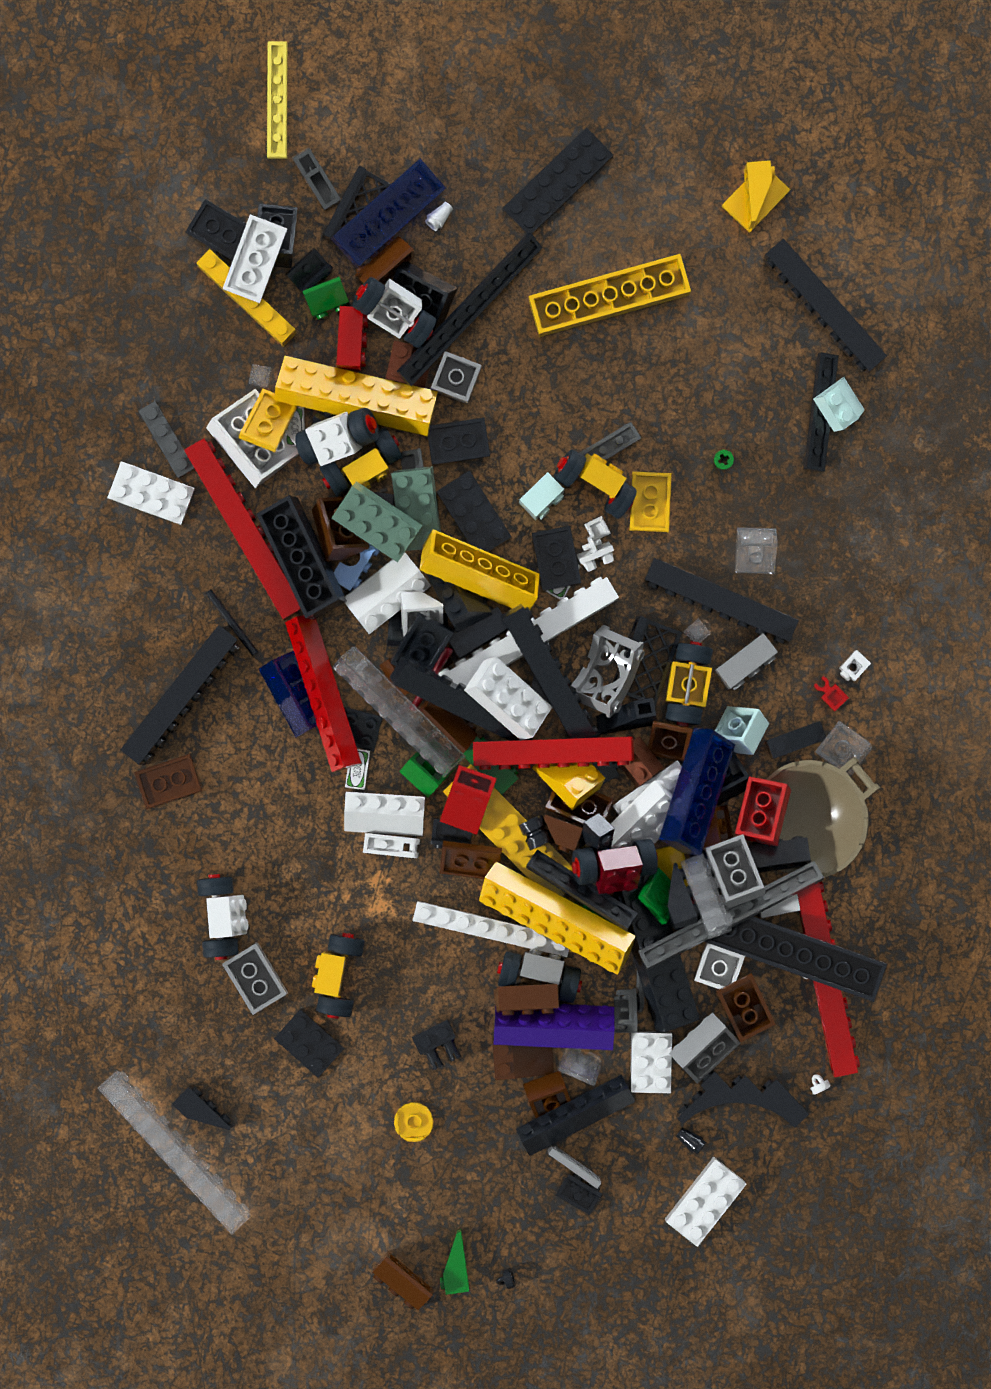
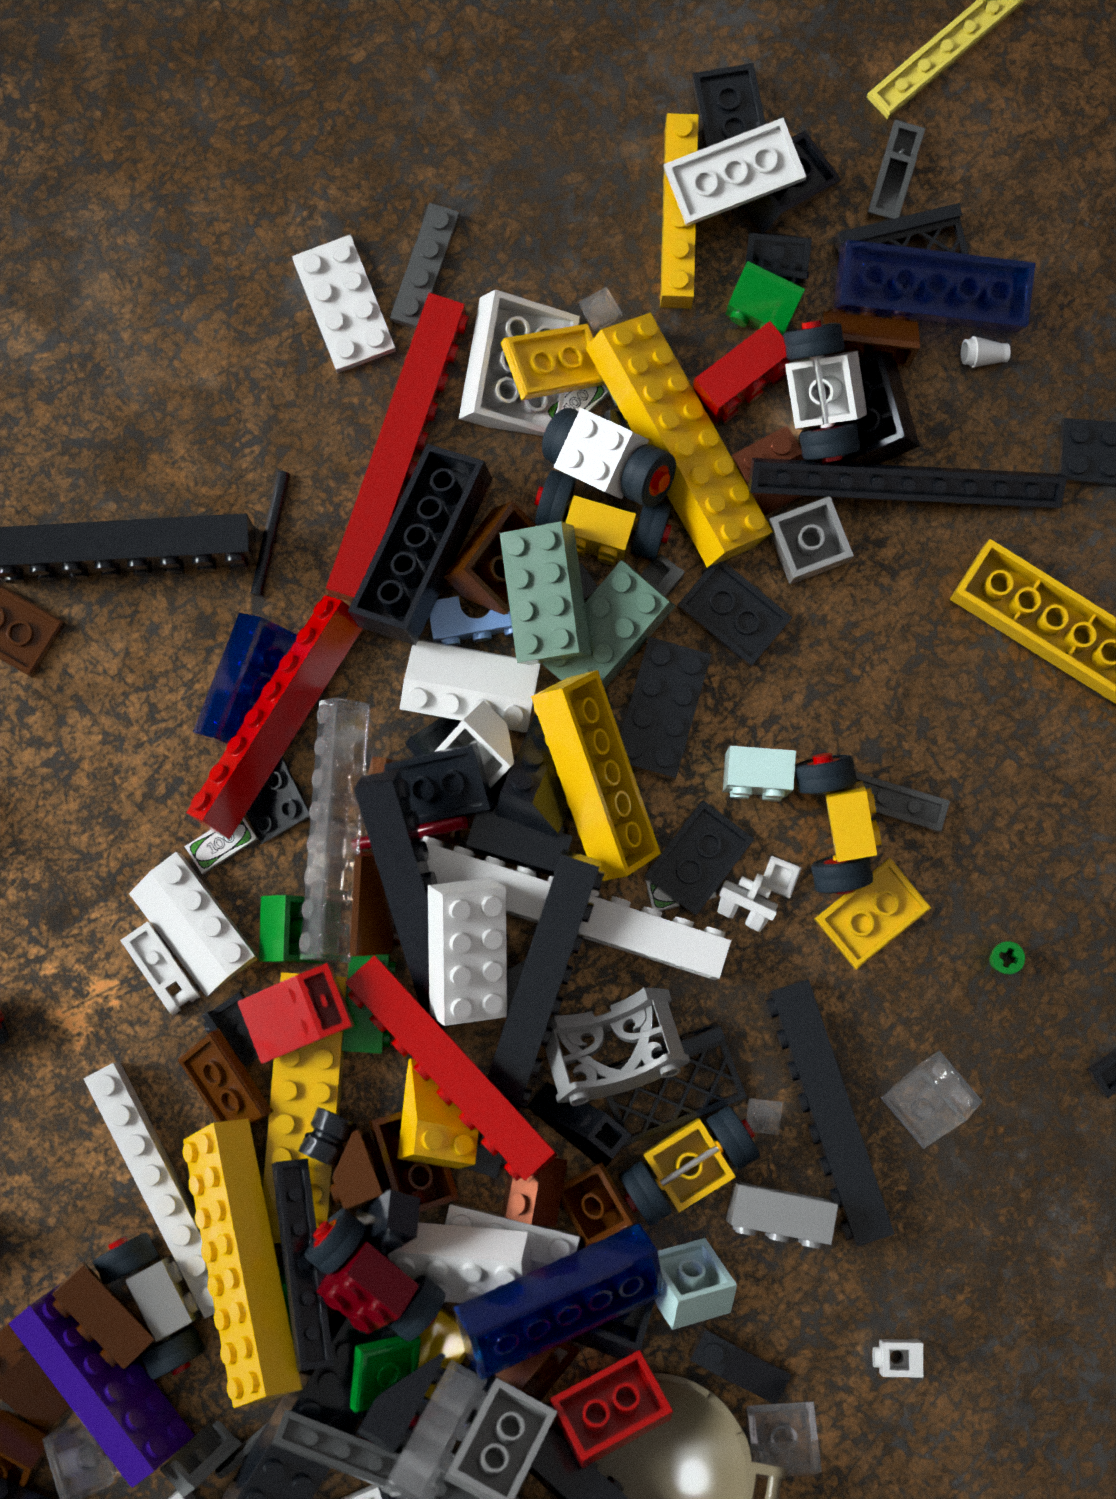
camera: 45 degrees right, 5 degrees down
red plate [814,676,849,712] -> none

